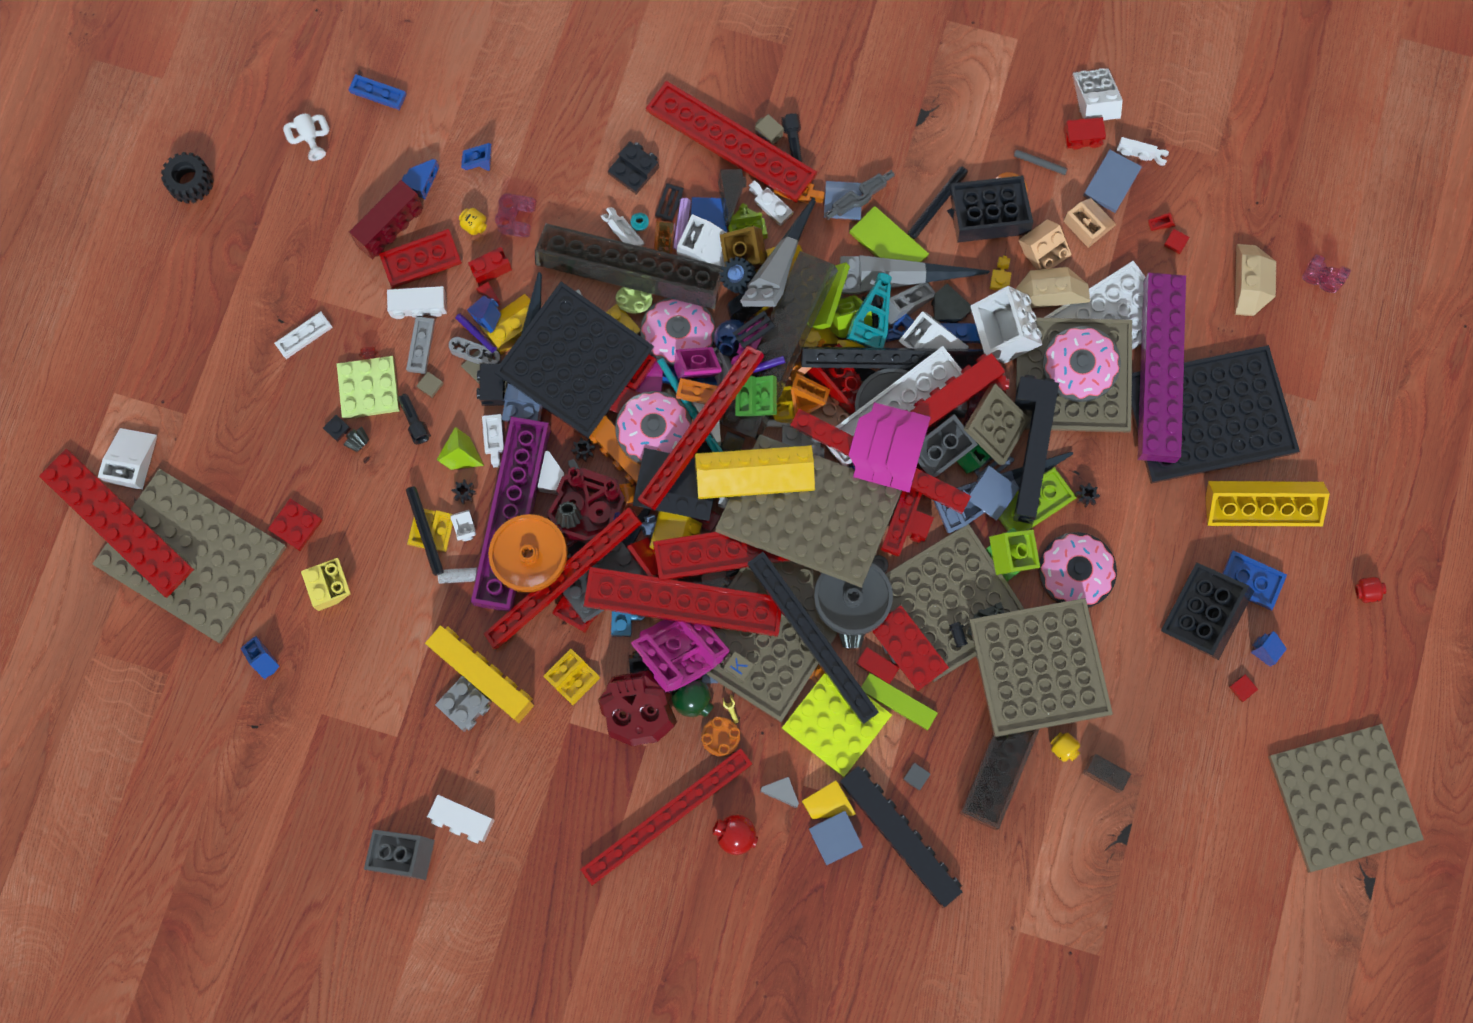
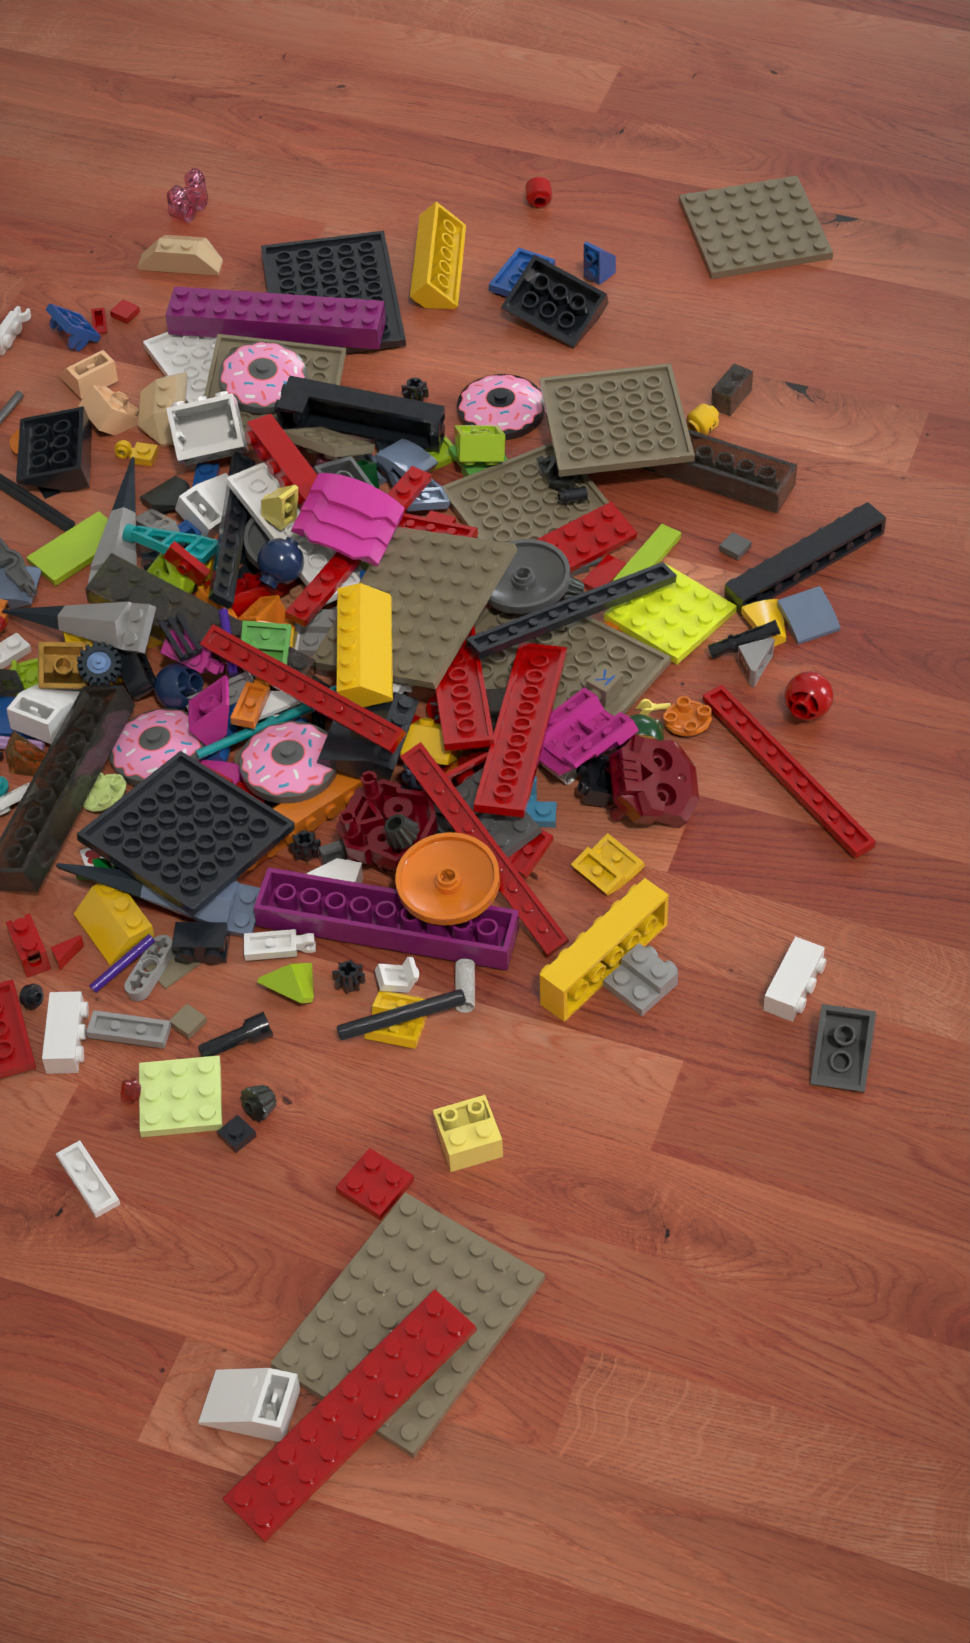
camera: 85 degrees left, 25 degrees down
blue slope [240,636,280,679] -> none
blue slope [467,296,501,333] -> none
sand blue tile [1083,150,1142,213] -> none
red tile [1229,674,1258,702] -> none
none -> black plate [19,983,44,1010]
none -> blue piece [46,304,101,352]
none -> red plate [163,541,211,587]
none -> dark blue brick [257,537,304,589]
none -> light yellow slope [261,485,298,531]
none -> black pin [708,619,781,659]

